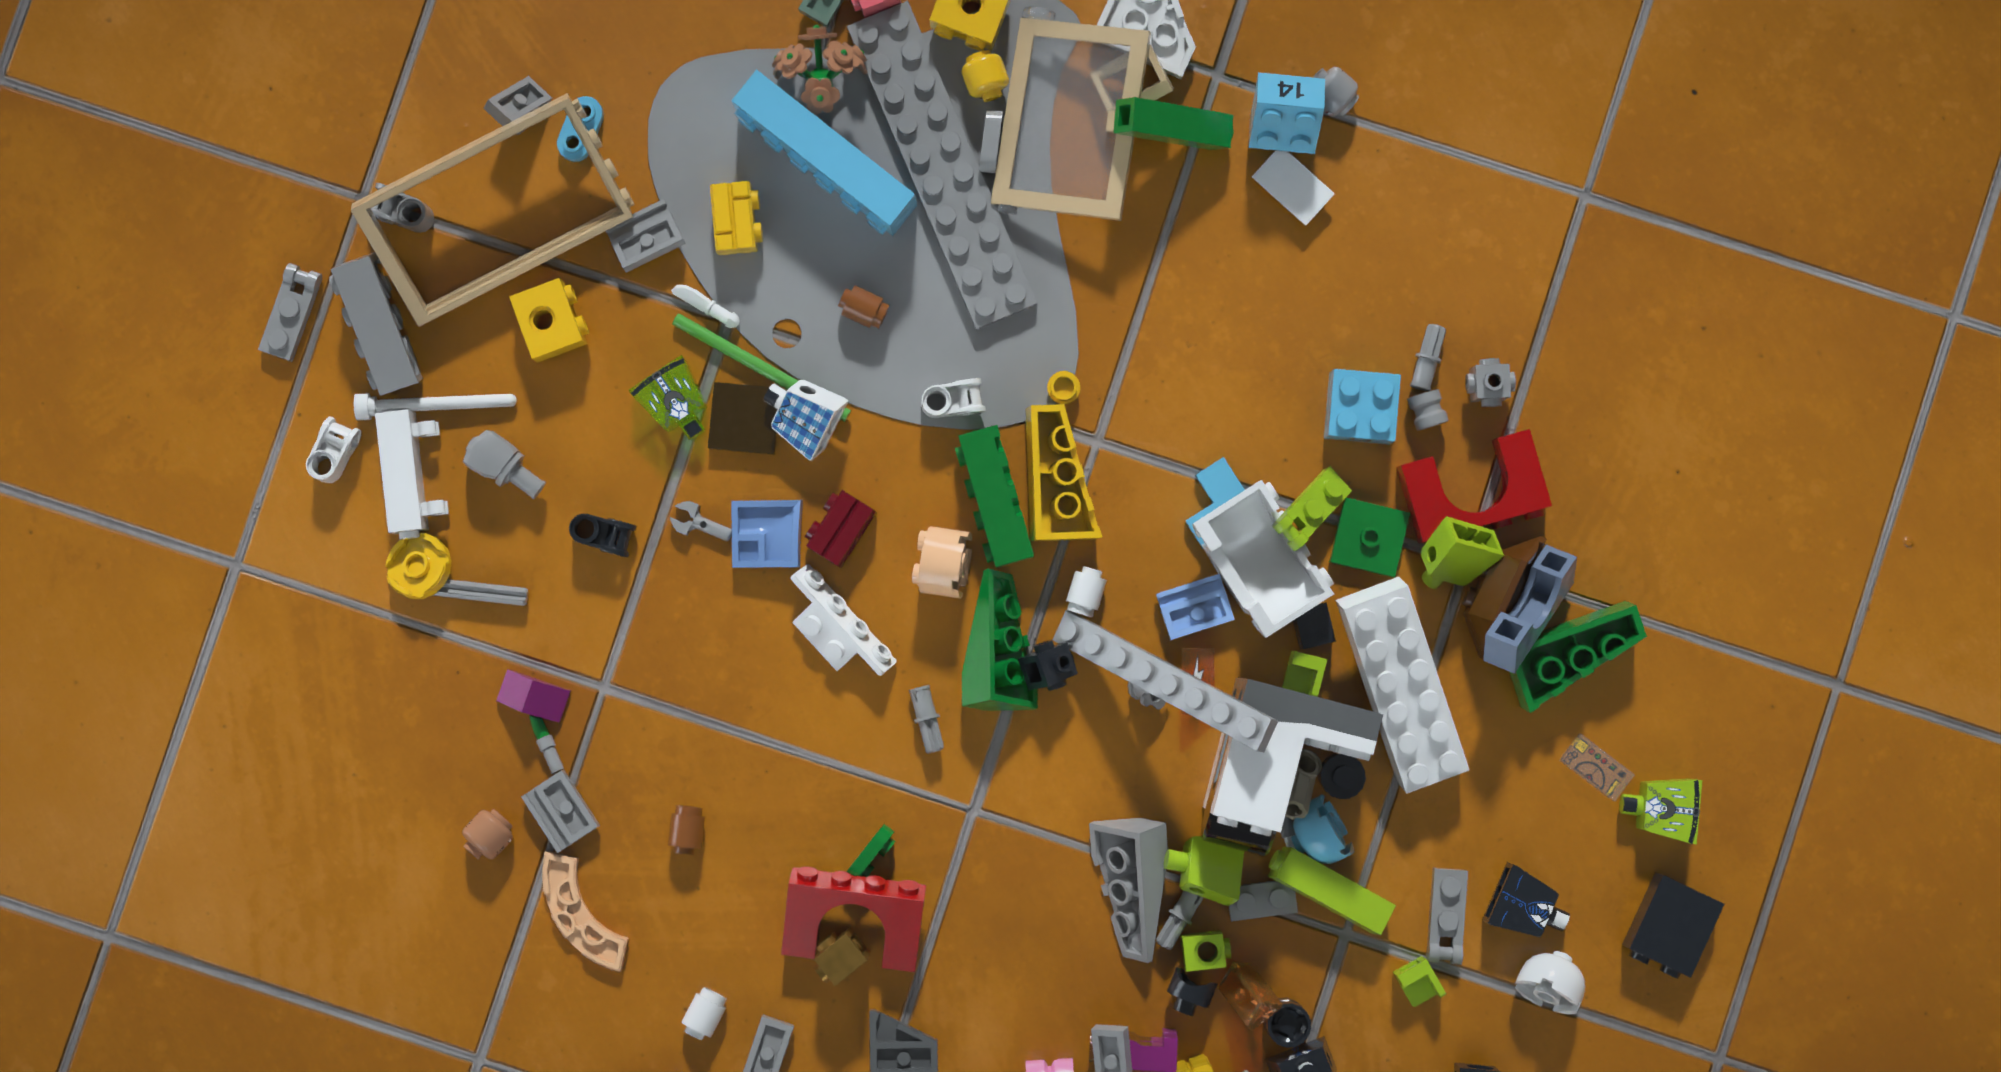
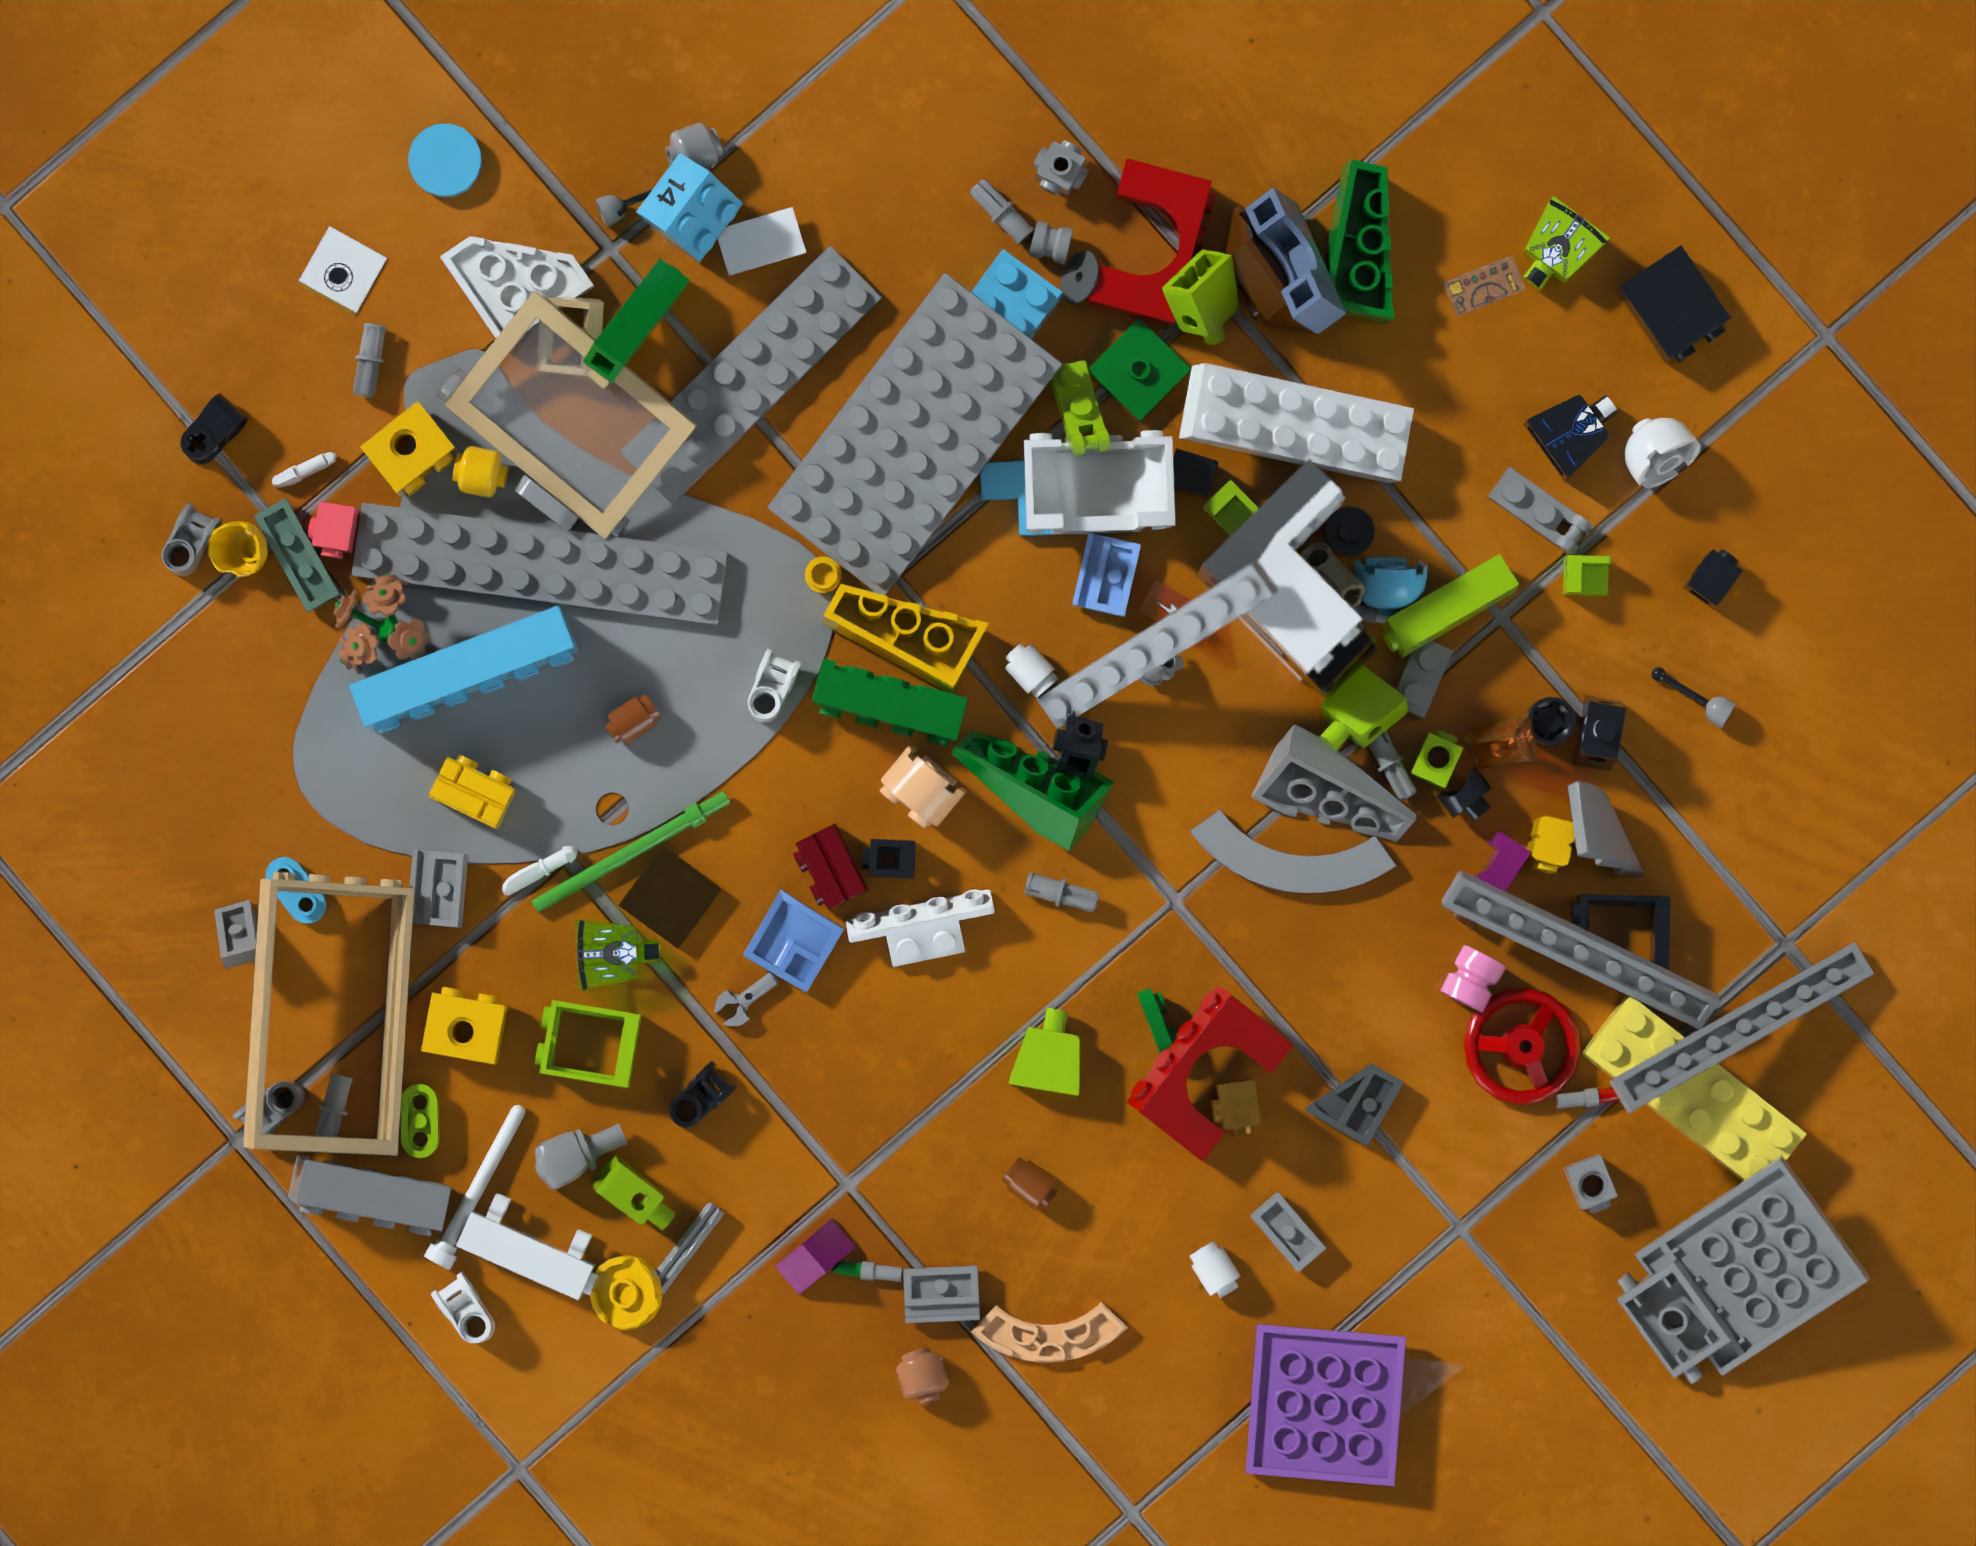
camera: 60 degrees left, 0 degrees up
light grey plate [258,263,322,362] -> none
torso [763,380,849,461] -> none
none -> light grey axle [315,1073,353,1137]
none -> lime plate [401,1084,440,1158]
none -> lime window [535,1000,642,1088]
none -> lime torso [591,1153,676,1230]
none -> light grey hinge [595,189,653,227]
none -> light grey plate [620,246,882,505]
none -> light grey plate [767,273,1063,596]
none -> black brick [862,839,916,879]
none -> lime torso [1009,1008,1079,1096]
none -> dark grey piece [1060,250,1099,304]
none -> light grey tile [1190,810,1396,893]

